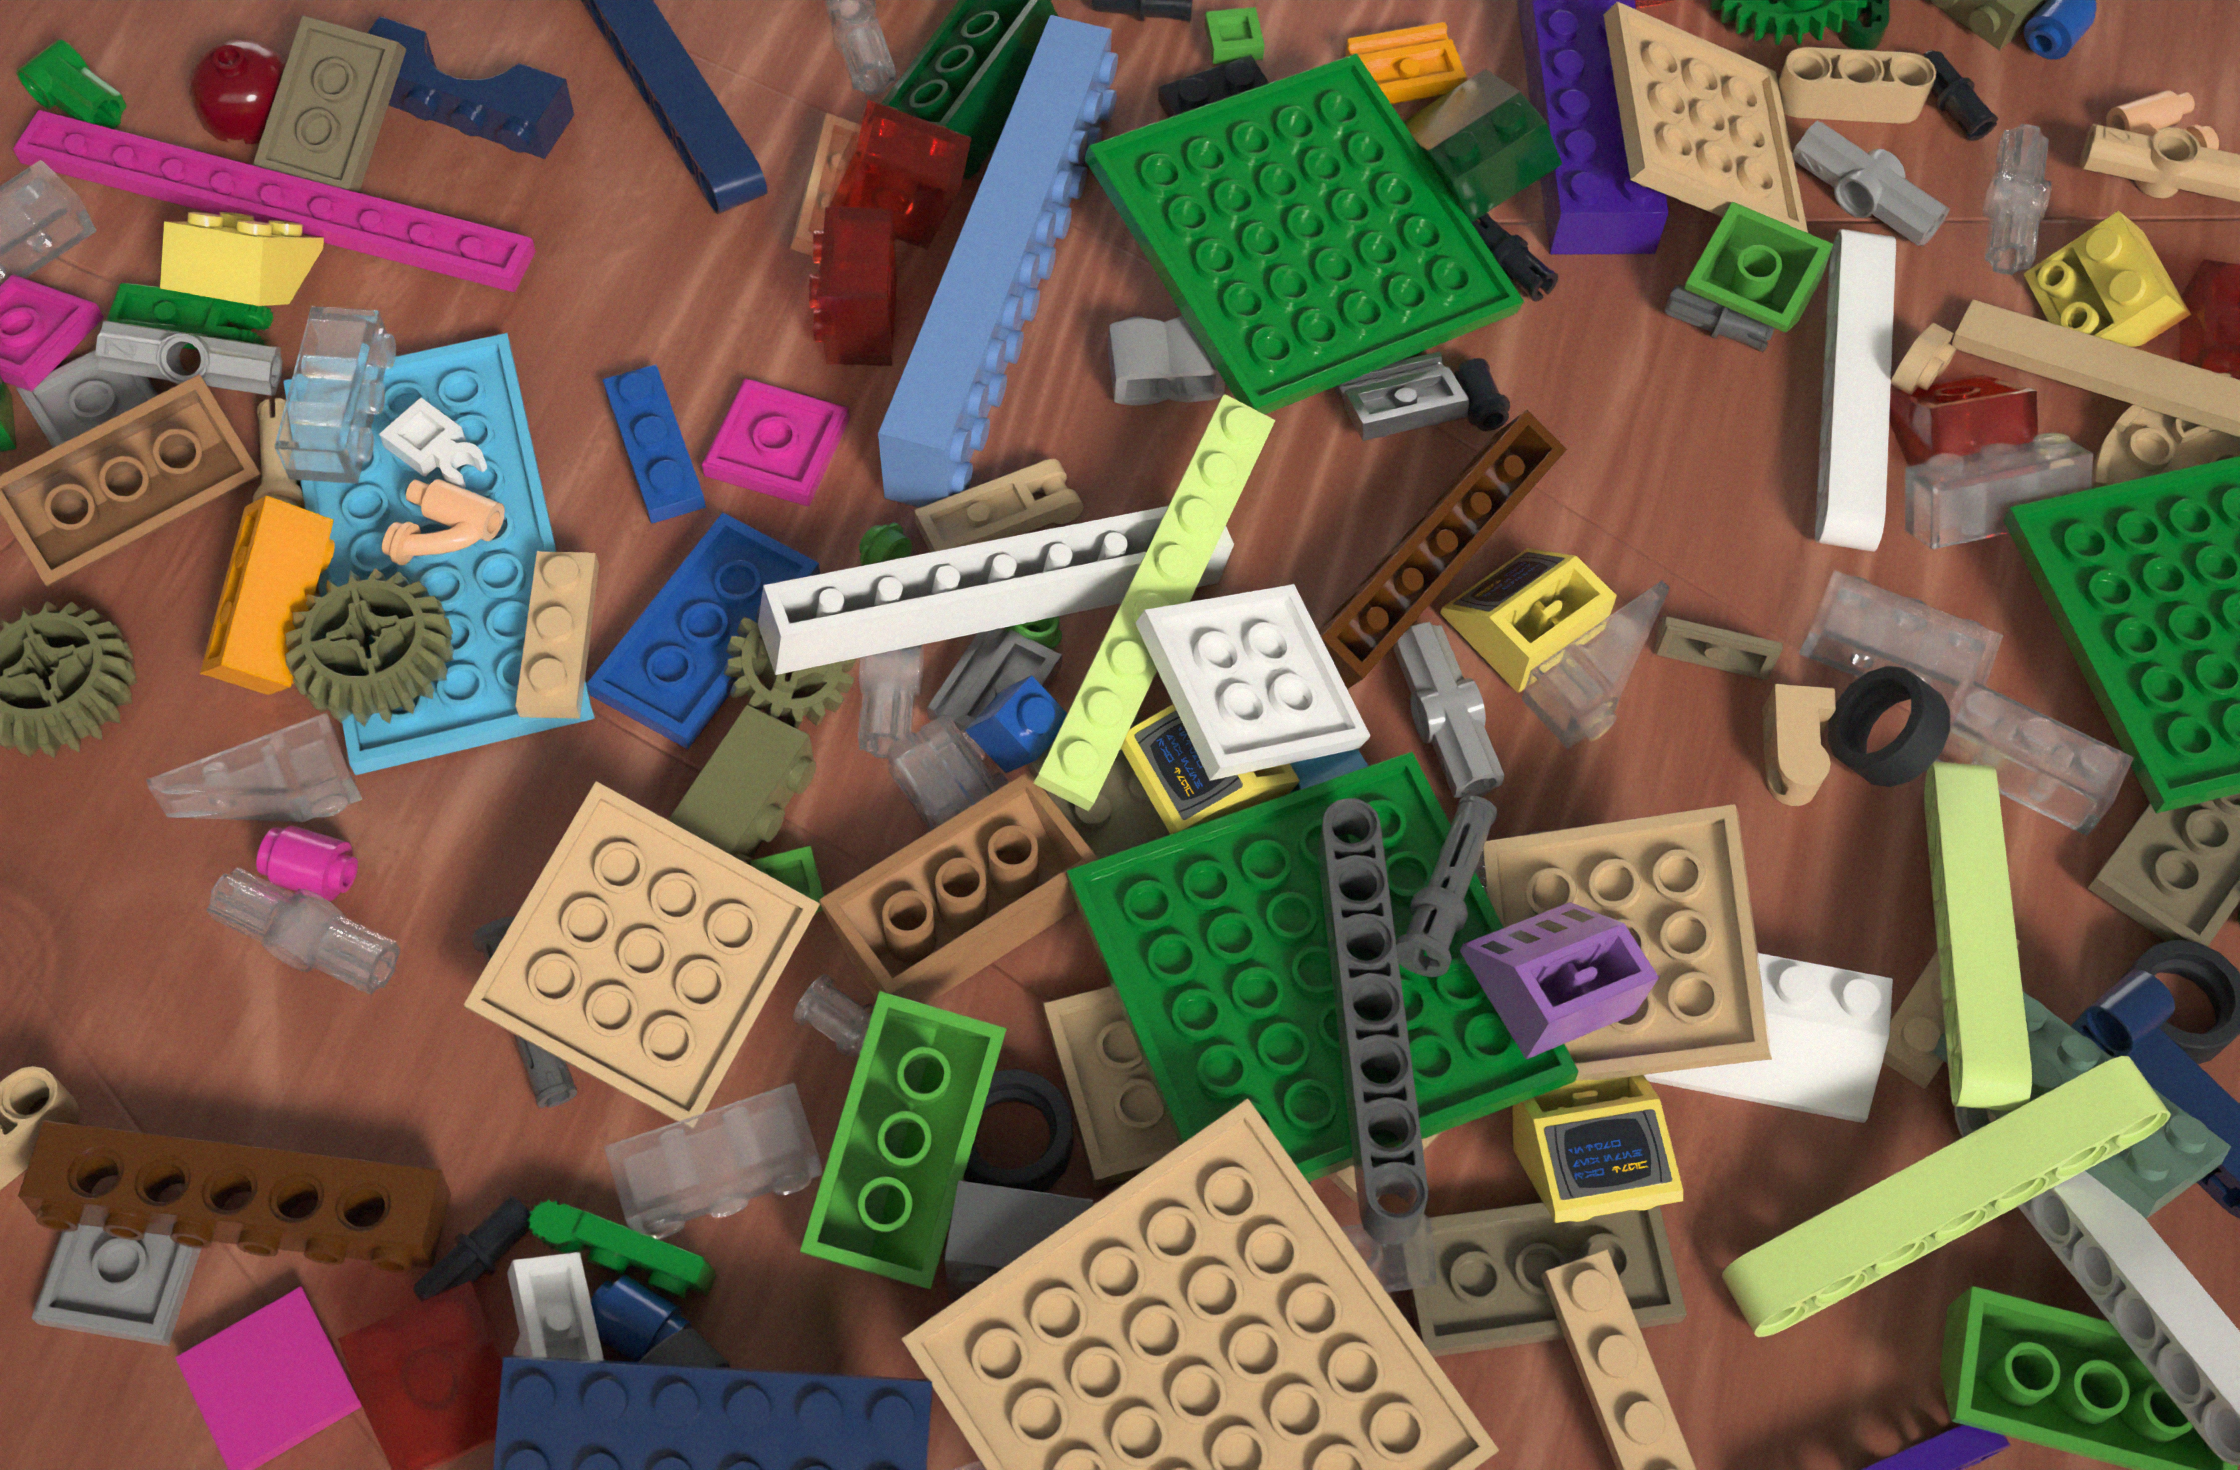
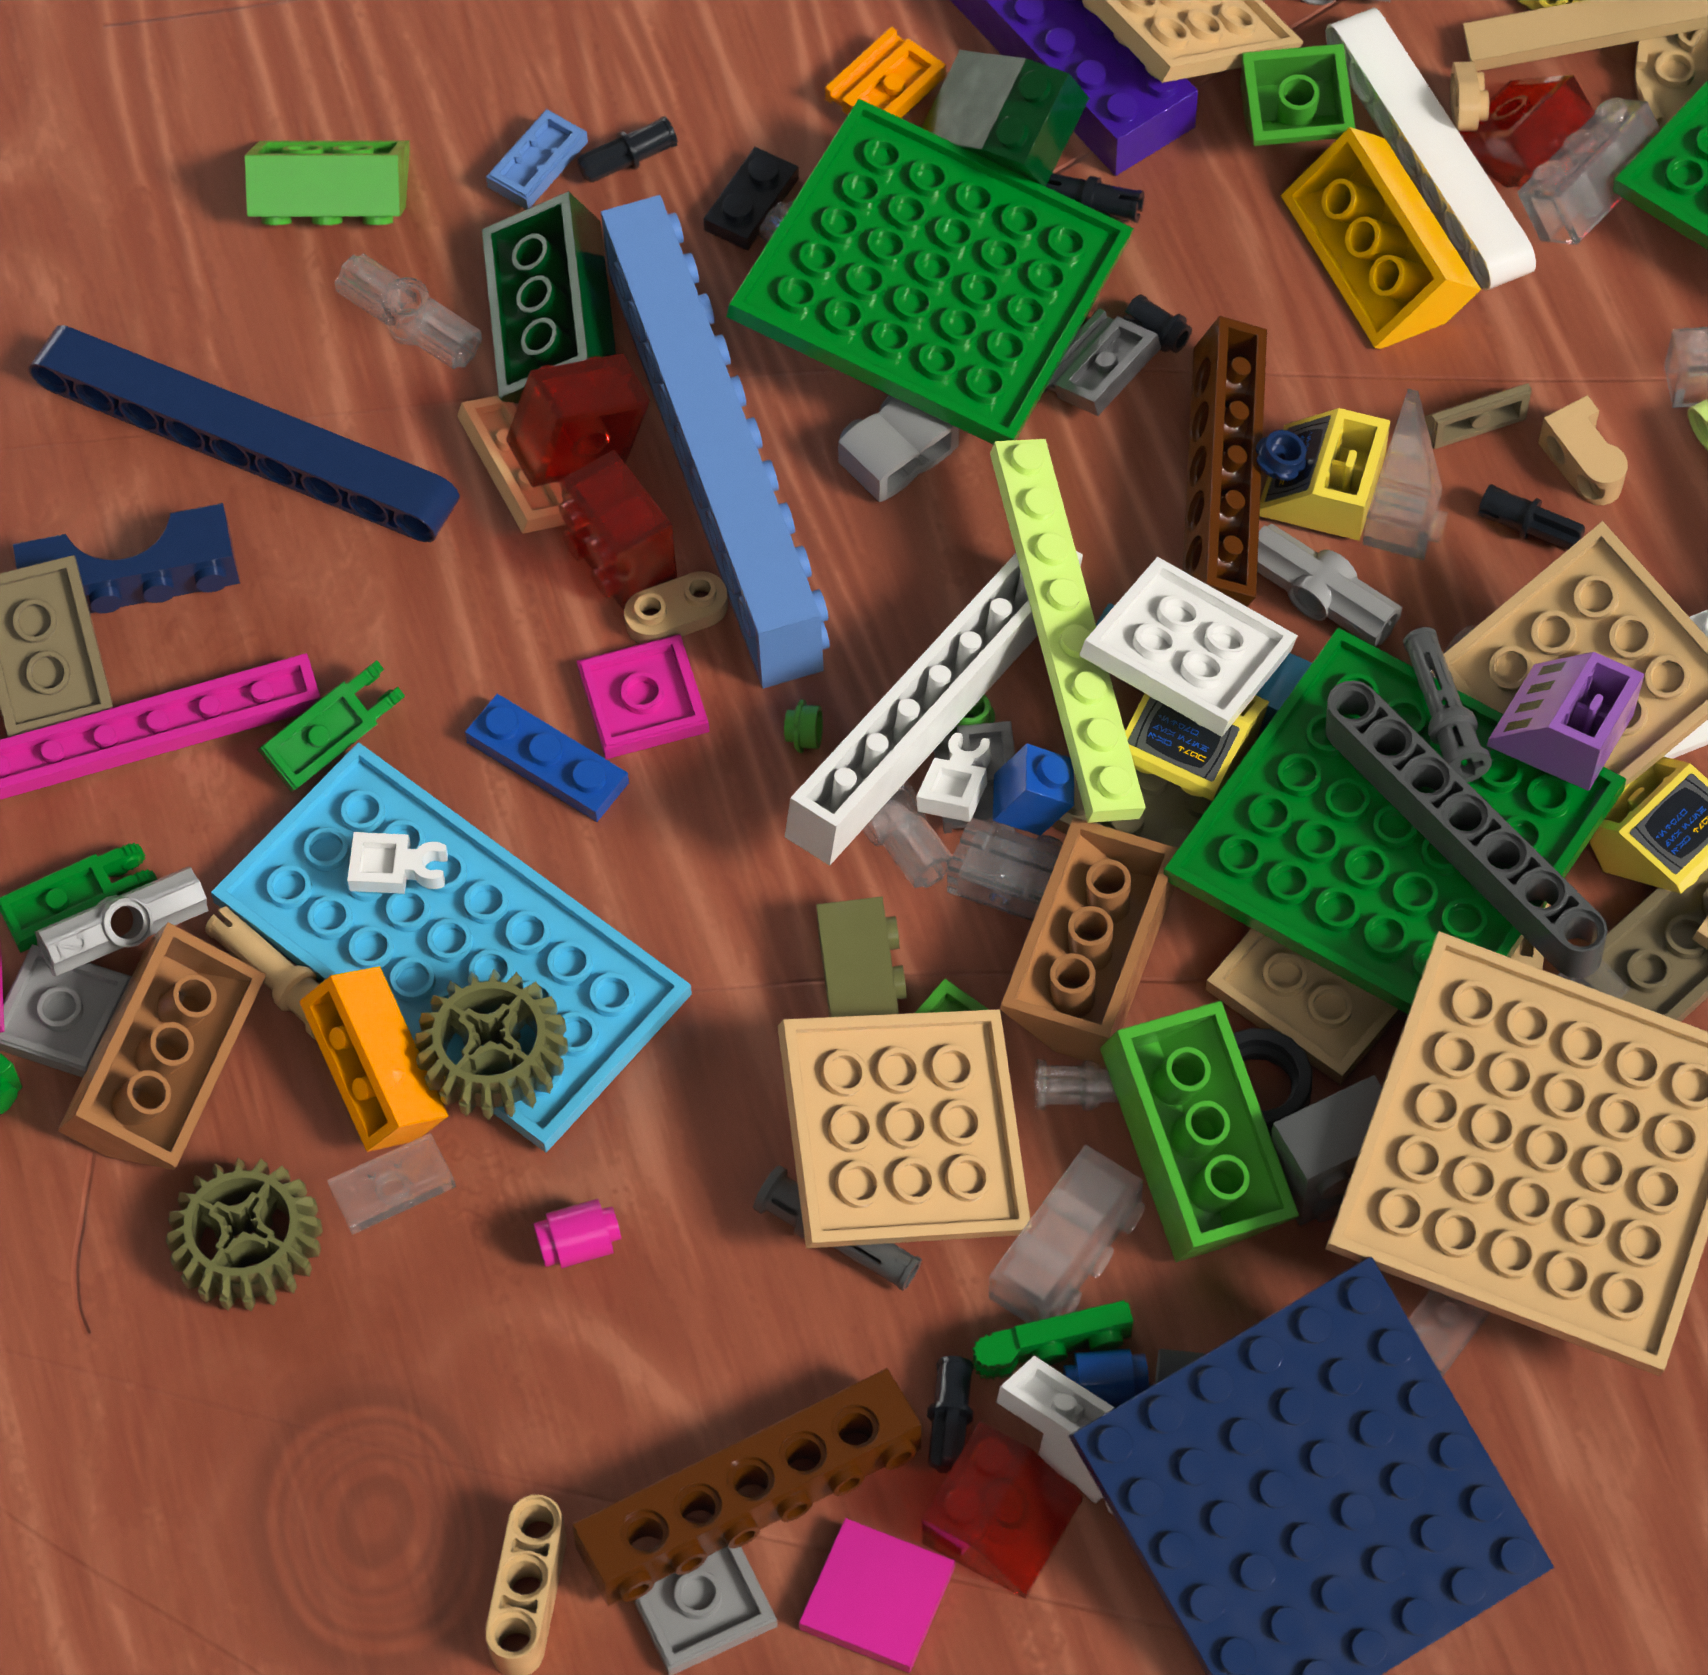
camera: 30 degrees left, 0 degrees up
clear slope [146,713,363,822] -> none
light yellow slope [160,212,324,306] -> none
clear piece [206,867,401,995] -> none
clear brick [274,306,396,484] -> none
light nougat plant [382,479,505,566] -> none
tan plate [515,551,599,719] -> none
blue plate [587,512,820,749] -> none
olive gear [724,606,856,729] -> none
tan plate [914,459,1084,552] -> none
bright green plate [1204,7,1265,65] -> none
dark grey axle [1665,285,1775,352] -> none
clear brick [1799,570,2003,719] -> none
black tyre [1828,666,1951,787] -> none
none -> green hinge [257,660,405,792]
none -> clear plate [327,1133,456,1235]
none -> tan plate [624,571,728,644]
none -> white plate [916,733,991,822]
none -> dark blue plate [1256,430,1306,481]
none -> yellow slope [1280,127,1481,349]
none -> black axle [1477,484,1585,550]

